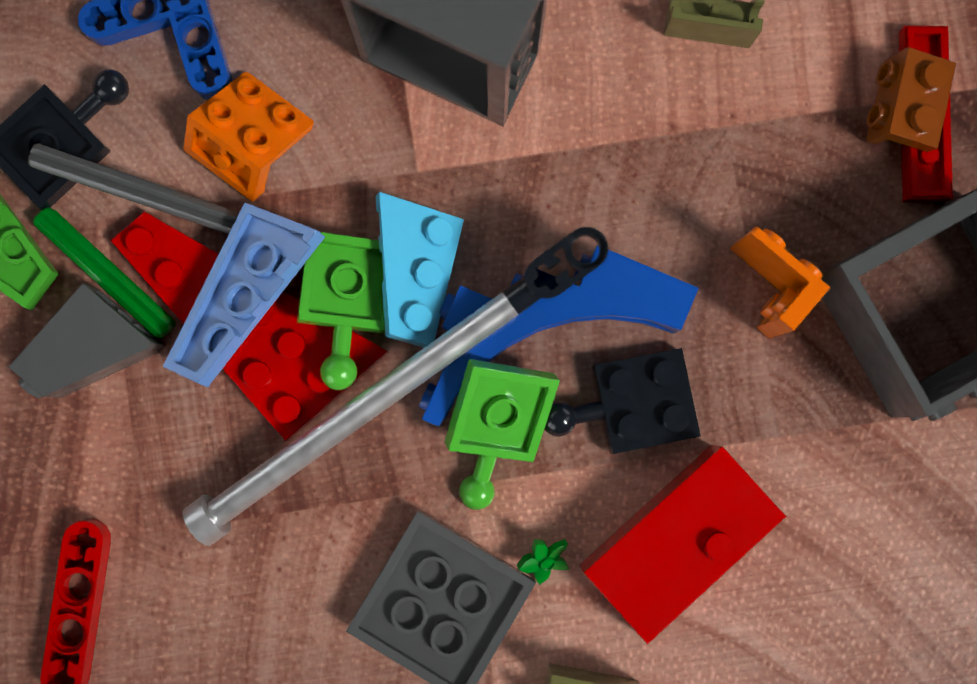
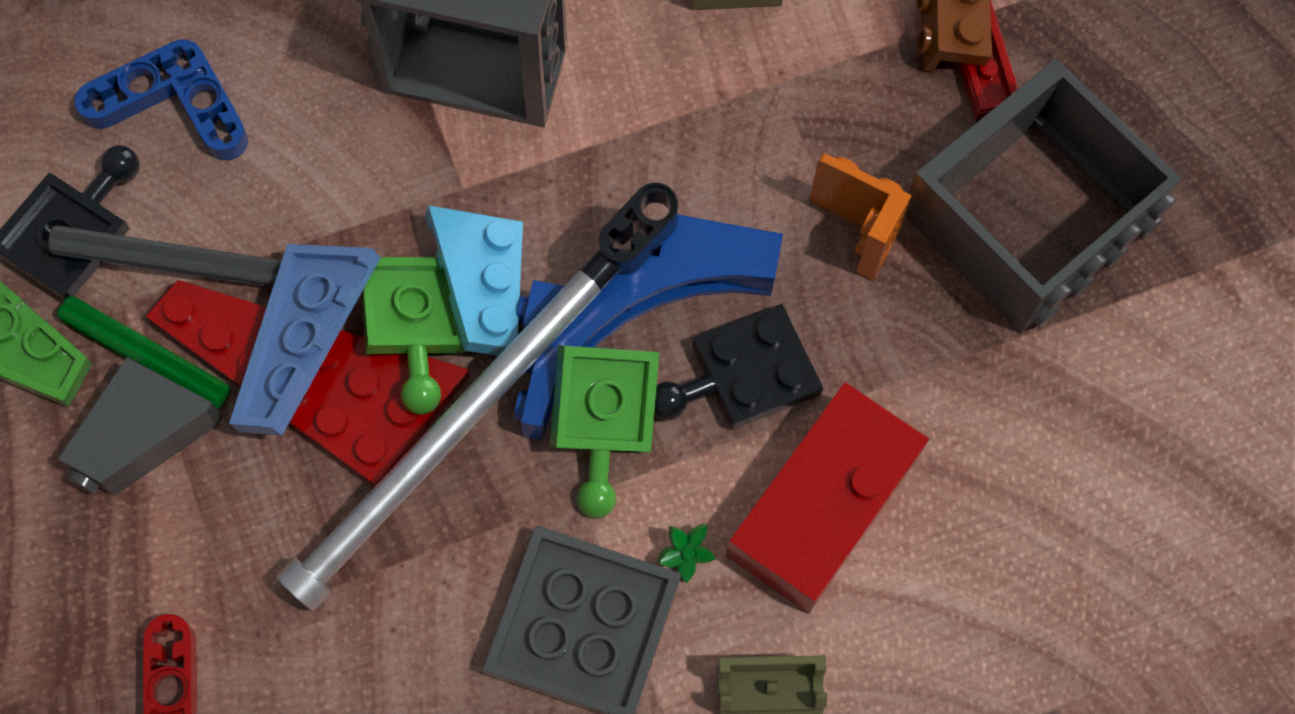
camera: 15 degrees left, 15 degrees down
orange bracket [183,72,314,202] -> none

